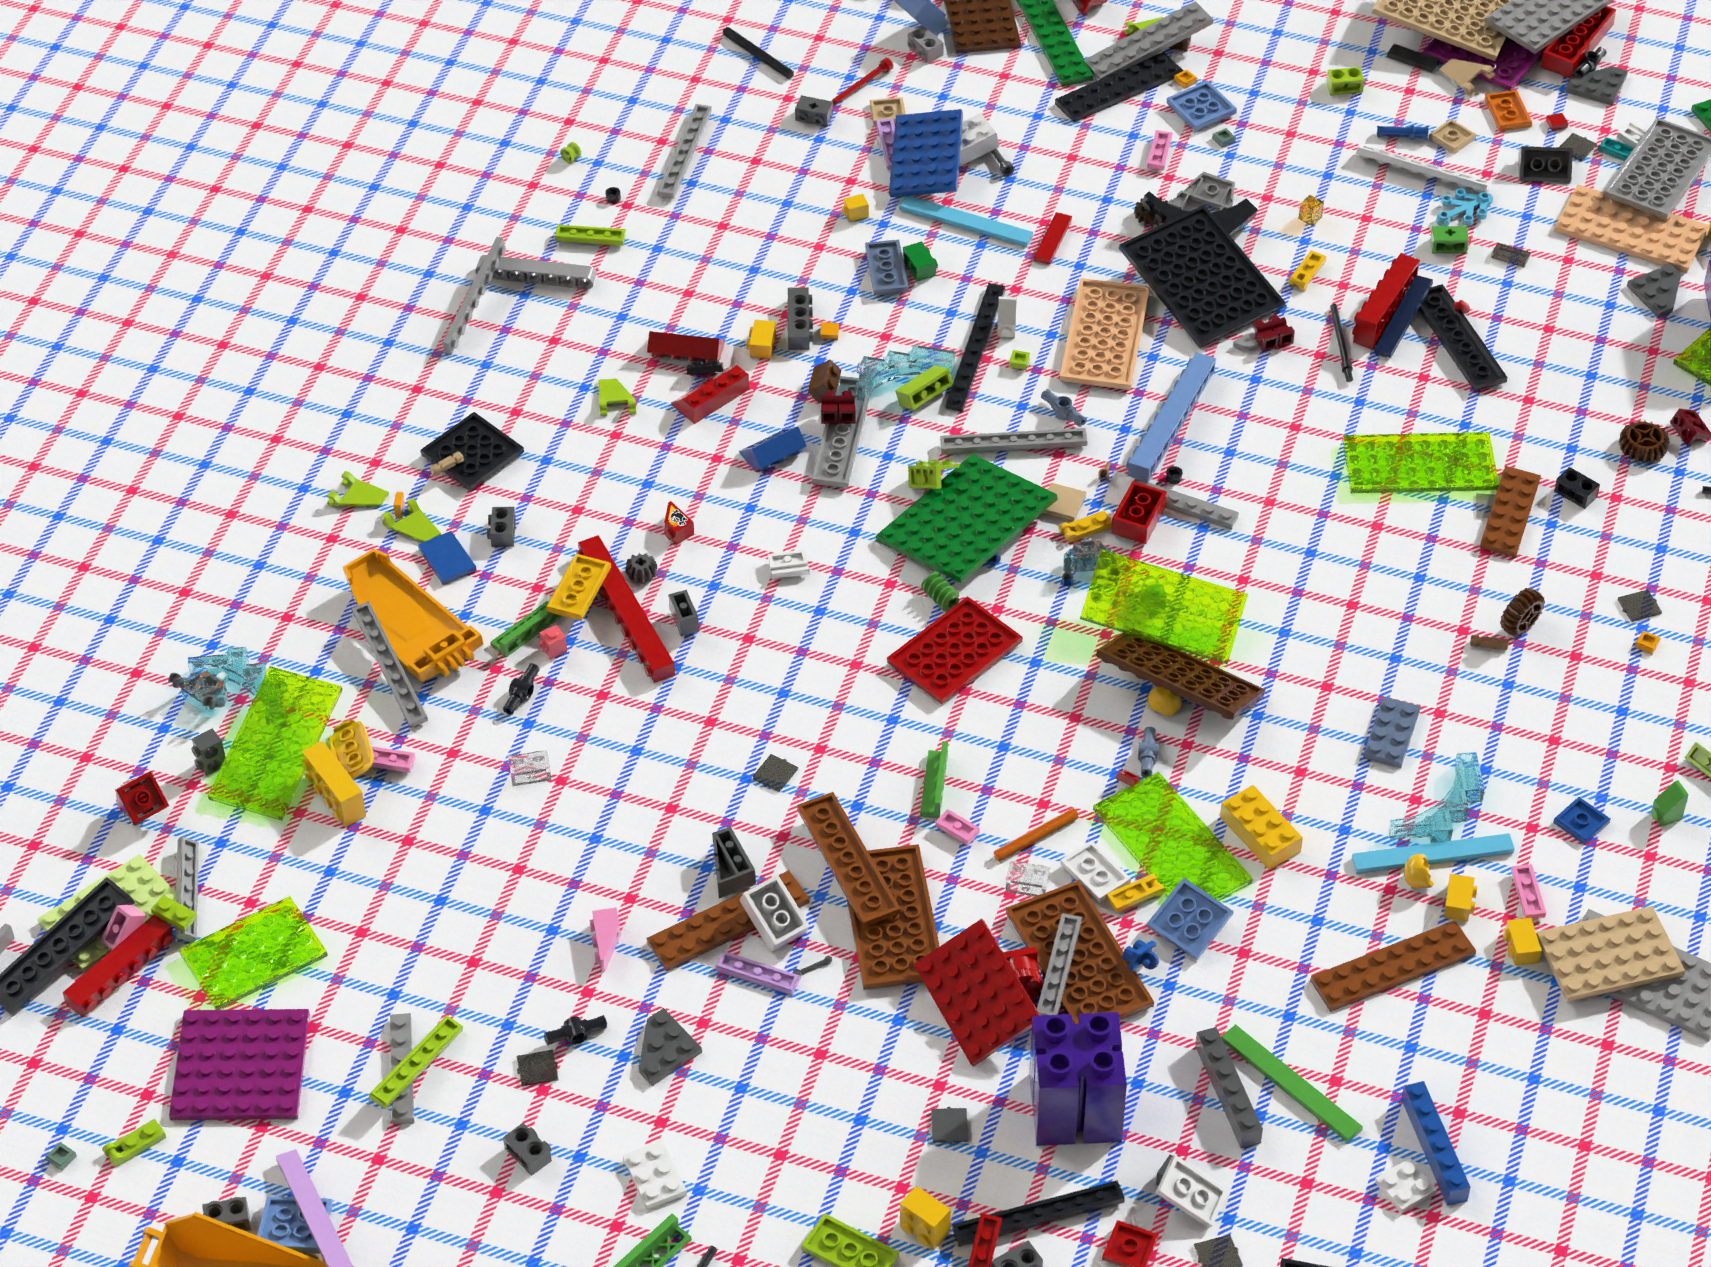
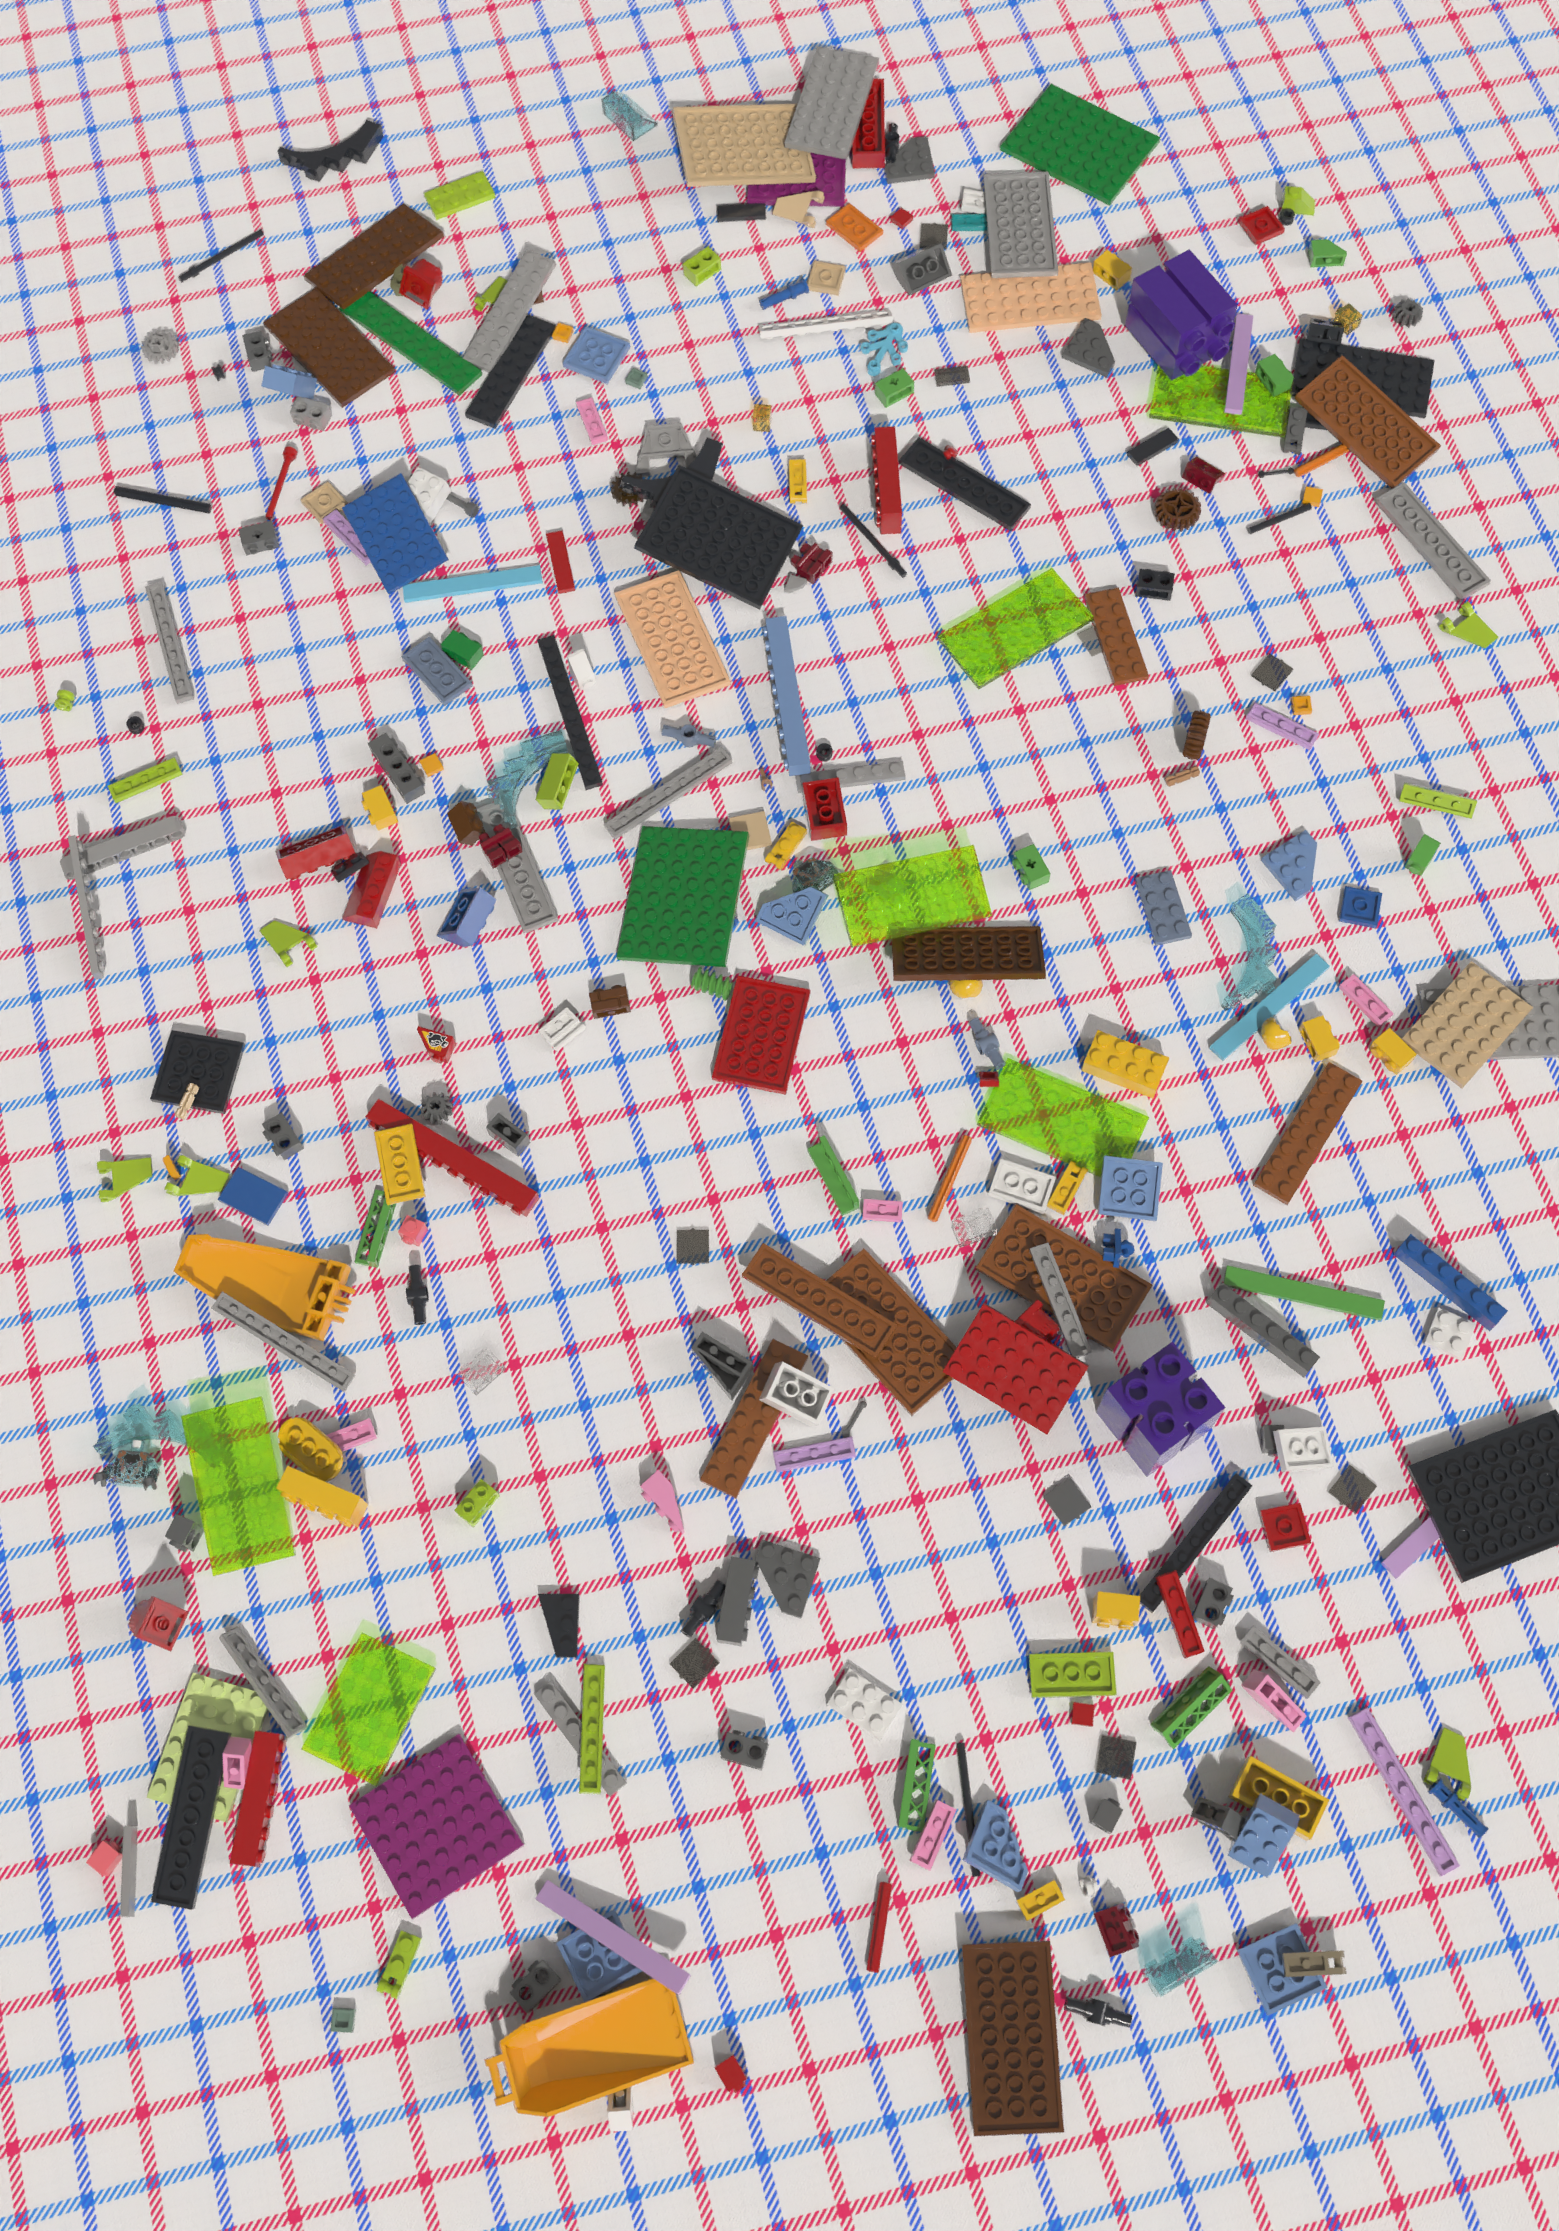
camera: 30 degrees left, 20 degrees up
lime plate [151,895,197,931] -> none
yellow brick [841,194,869,222] -> none
lime bracket [908,460,960,489] -> none
lime plate [1009,350,1030,370] -> none
dark blue tile [1374,275,1433,358] -> none
none -> lime brick [454,1479,499,1527]
none -> black wing [538,1594,580,1658]
none -> reddish brown brick [589,985,631,1019]
none -> dark grey brick [716,1556,759,1646]
none -> medium blue plate [755,887,829,946]
none -> bright green brick [1012,844,1051,890]
none -> black tile [1127,427,1179,466]
none -> lavender tile [1245,702,1319,750]
none -> medium blue plate [1261,830,1317,902]

